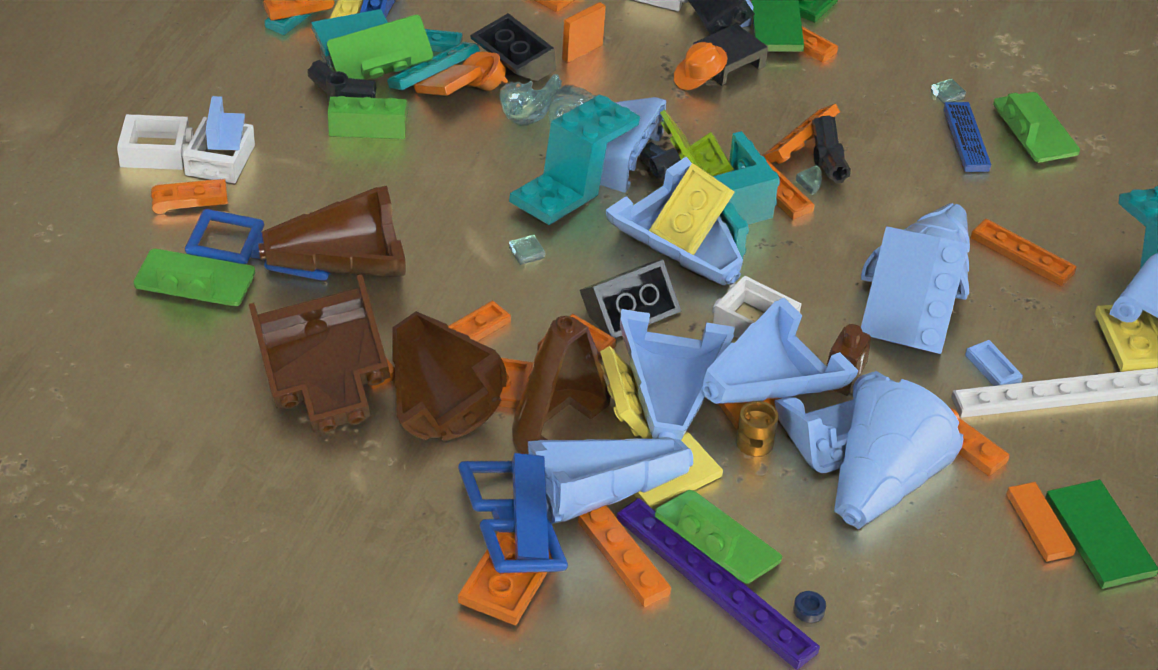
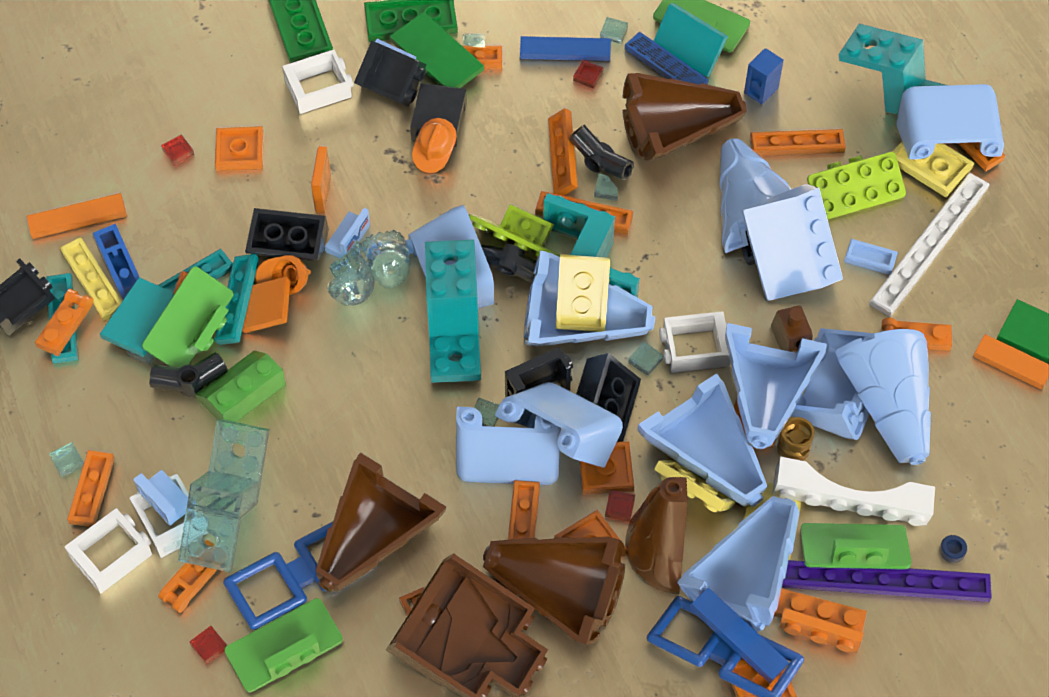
camera: 40 degrees left, 15 degrees up
none -> clear light blue tile [49,442,84,477]
none -> orange plate [67,450,115,527]
none -> clear light blue bracket [178,419,270,572]
none -> clear red tile [189,626,227,664]
none -> light blue panel [325,208,370,261]
none -> light blue windscreen [456,407,561,485]
none -> clear light blue tile [463,33,485,47]
none -> light blue windscreen [495,382,623,468]
none -> black panel [505,347,573,397]
none -> blue tile [520,36,611,61]
none -> clear red tile [573,60,604,89]
none -> reddish brown cone [622,73,747,160]
none -> clear light blue tile [628,342,663,376]
none -> teal tile [653,3,728,77]
none -> blue panel [744,48,784,105]
none -> white arch [772,457,935,526]
none -> orange plate [779,608,864,653]
none -> lime bracket [807,152,906,219]

